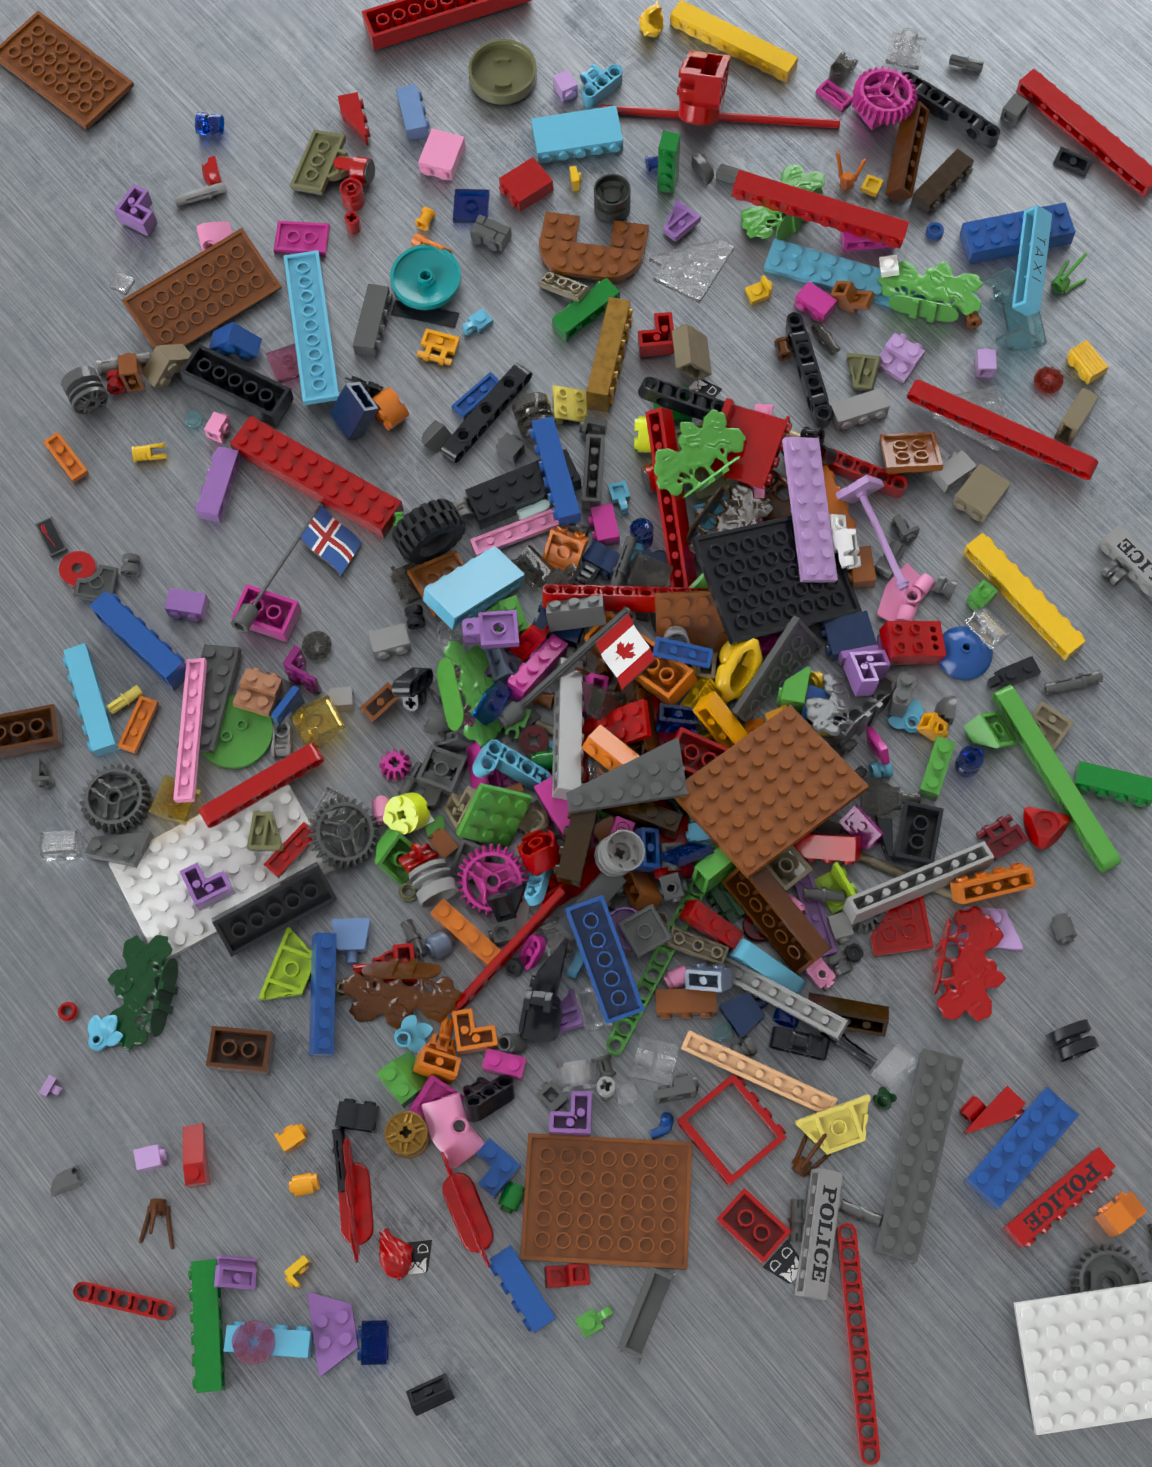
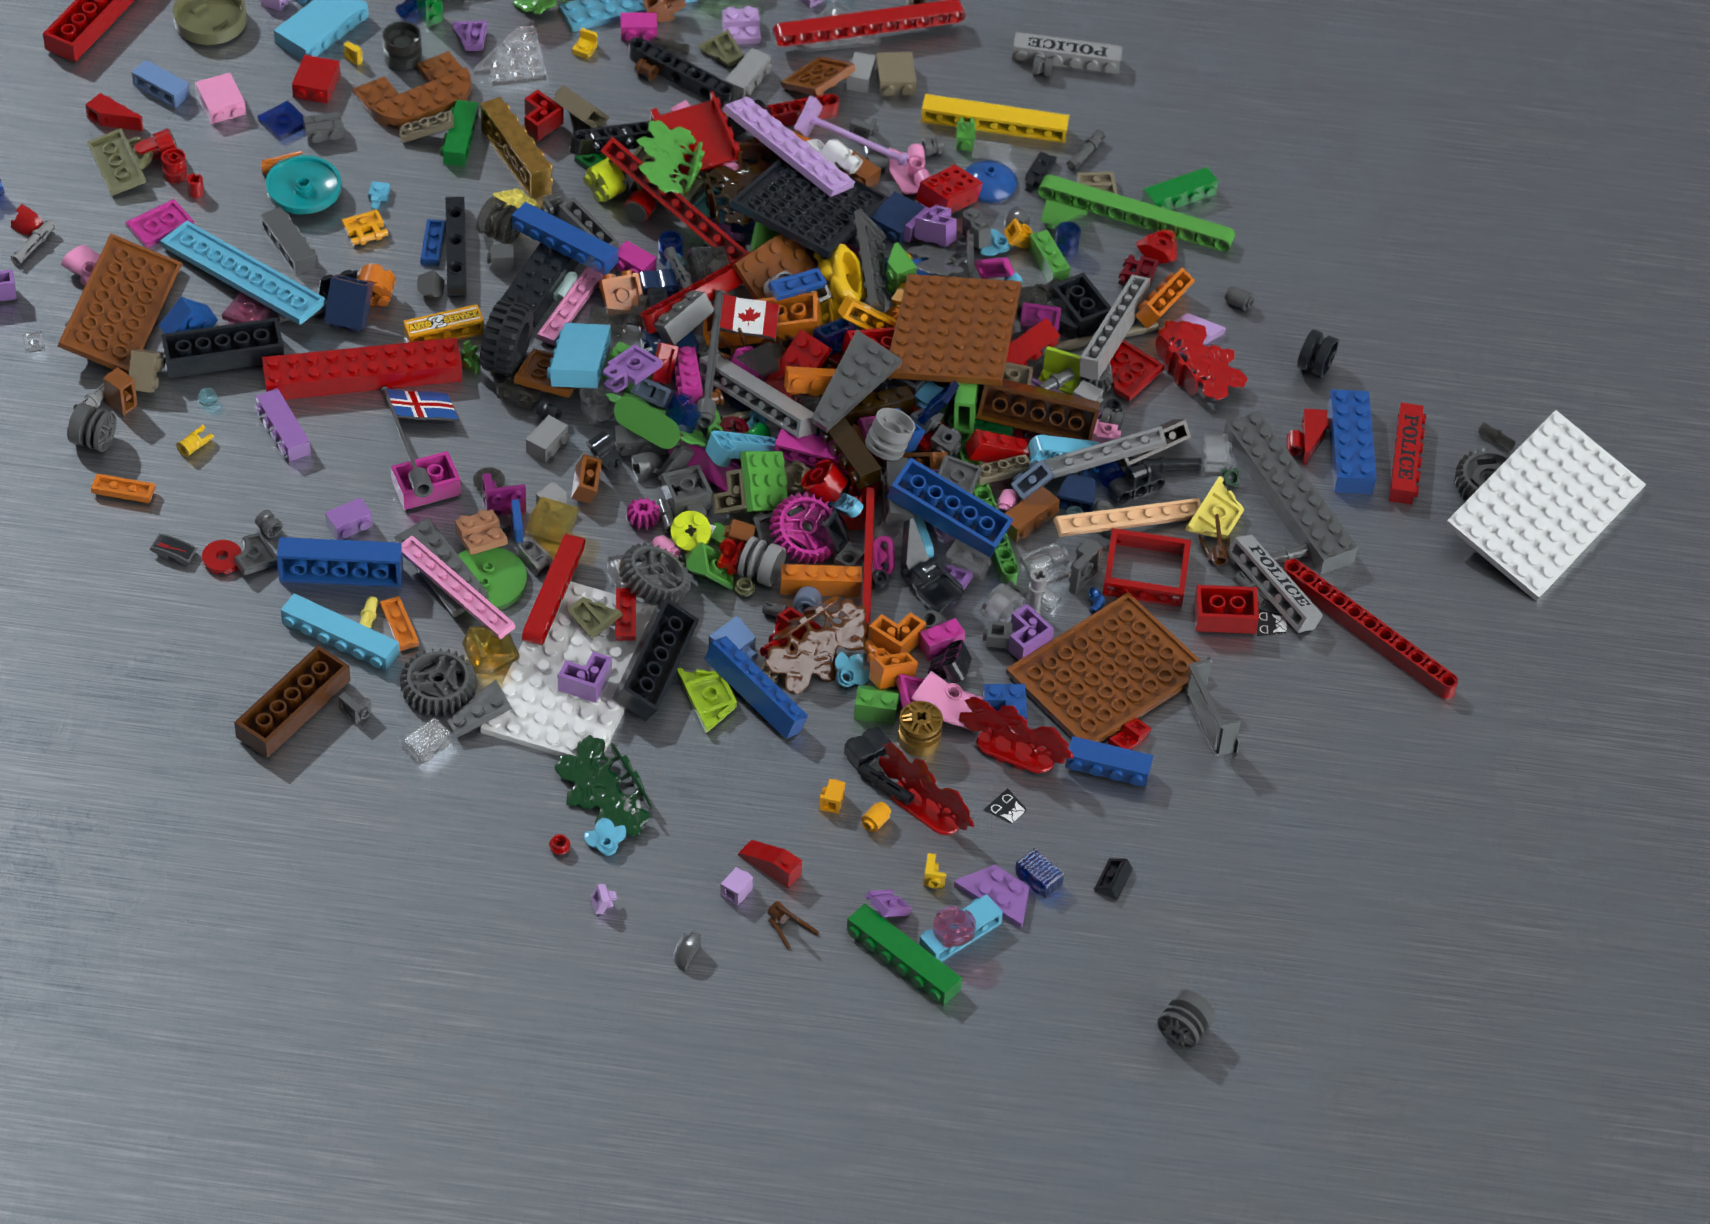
camera: 50 degrees left, 20 degrees down
red beam [73,1281,176,1321] -> none
red wheel [106,370,125,395] -> none
bright pink brick [204,411,230,444] -> none
reddish brown brick [206,1026,276,1076] -> none
red hair [378,1228,413,1281] -> none
black sticker [390,300,460,328] -> none
light orange bush [415,207,436,231] -> none
green brick [498,1181,524,1214] -> none
bright green plate [575,1306,614,1338] -> none
medium azure plate [608,480,630,515] -> none
orange brick [1094,1191,1147,1238] -> none
none -> light orange brick [403,304,484,342]

